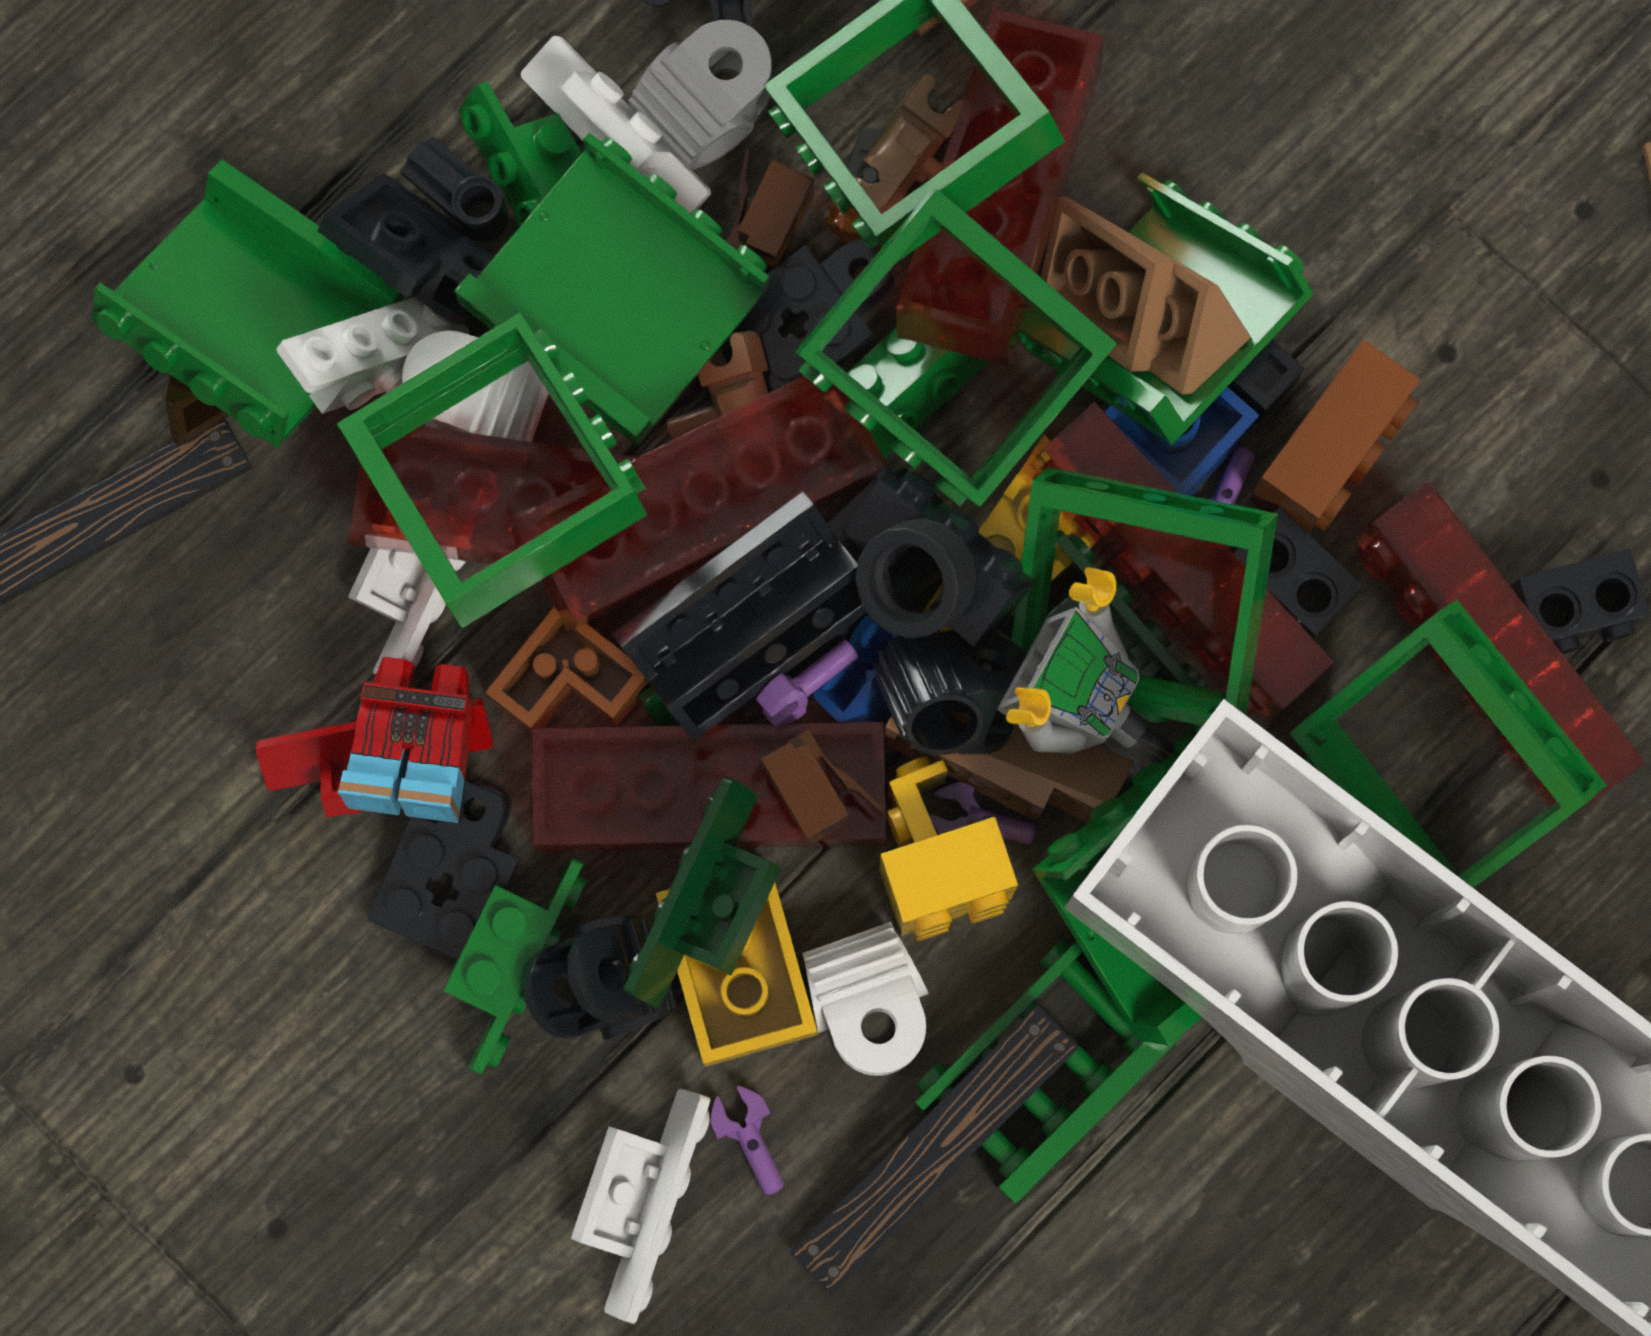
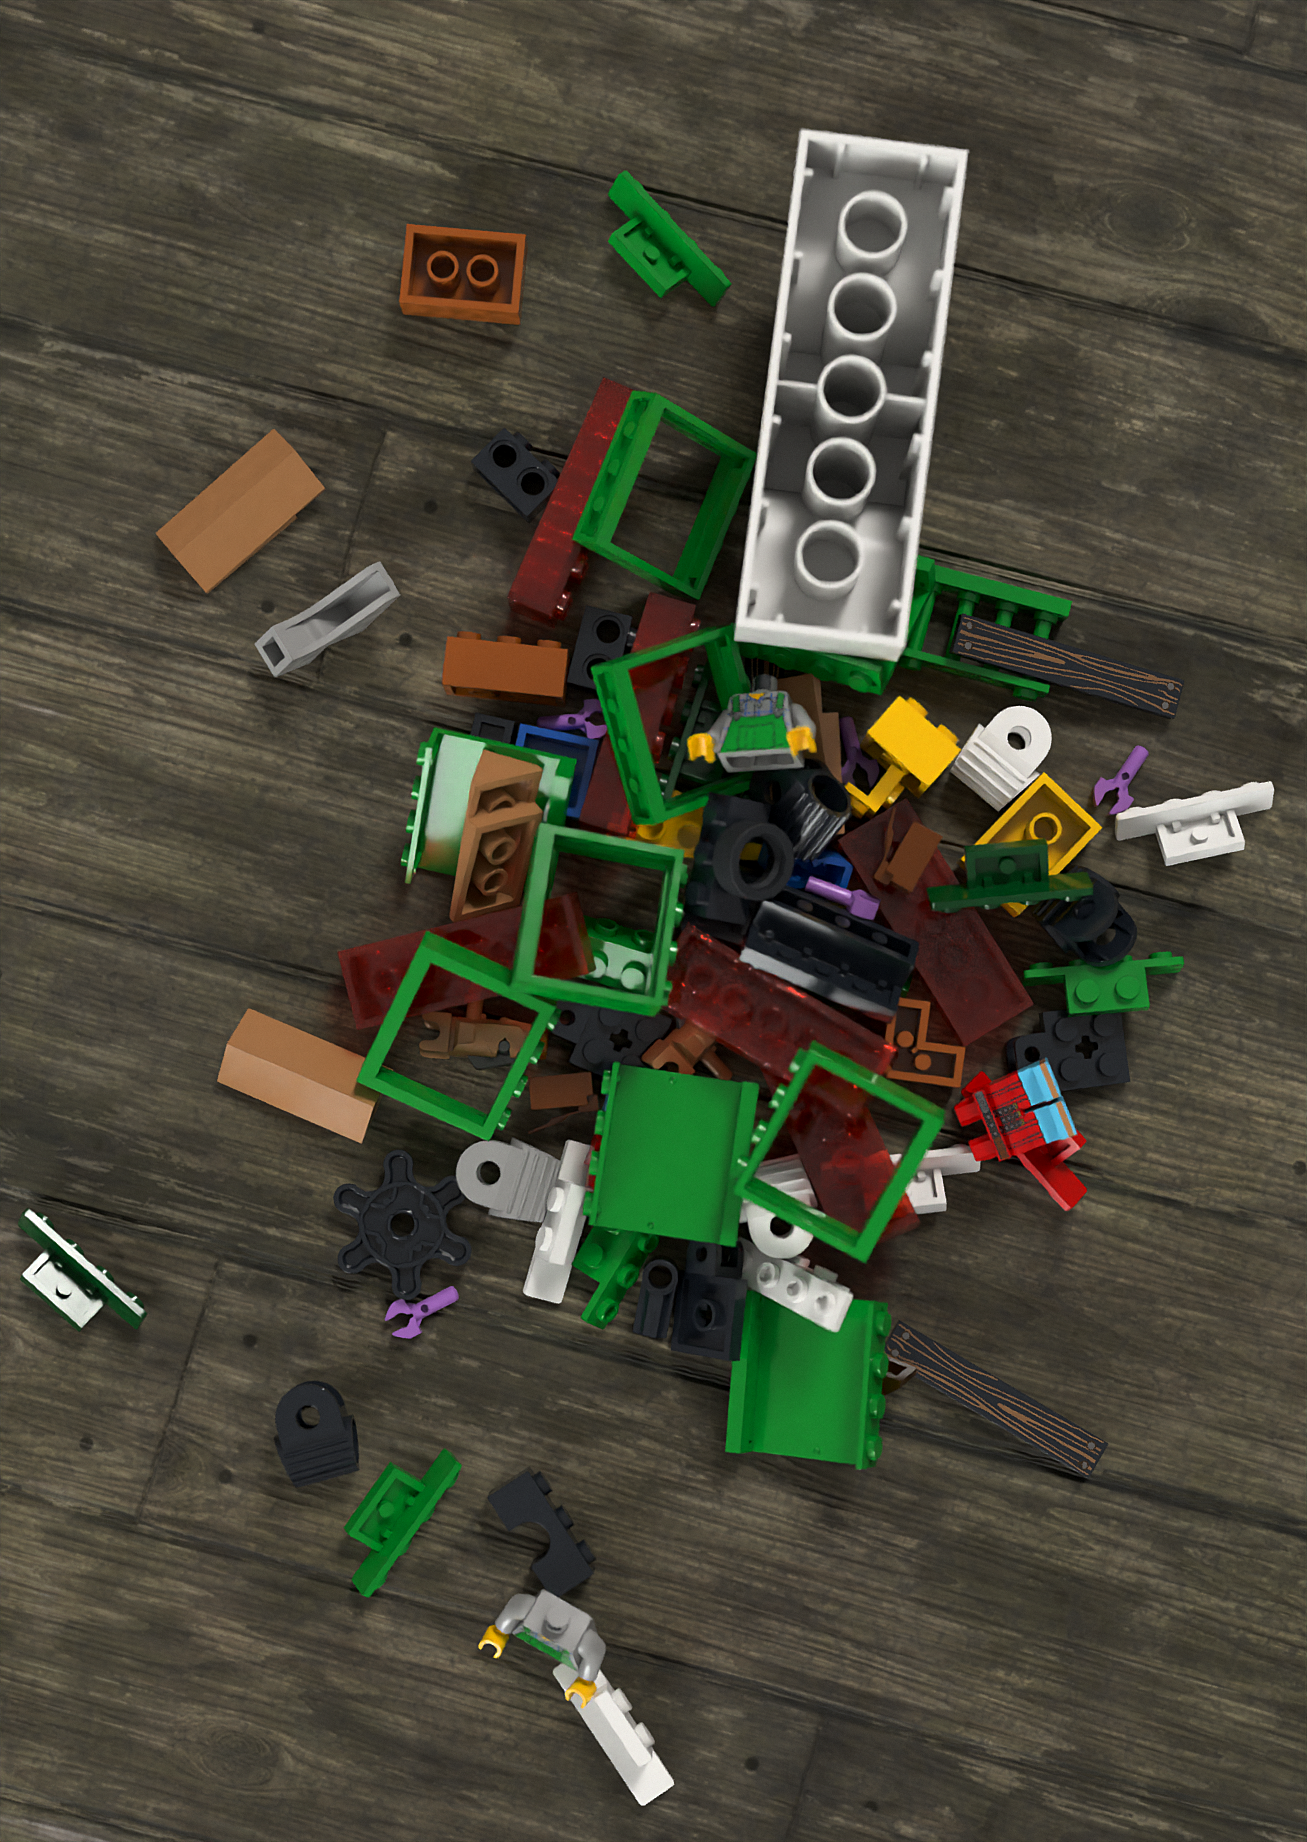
camera: 120 degrees left, 5 degrees up
none -> light grey arch [255,561,400,677]

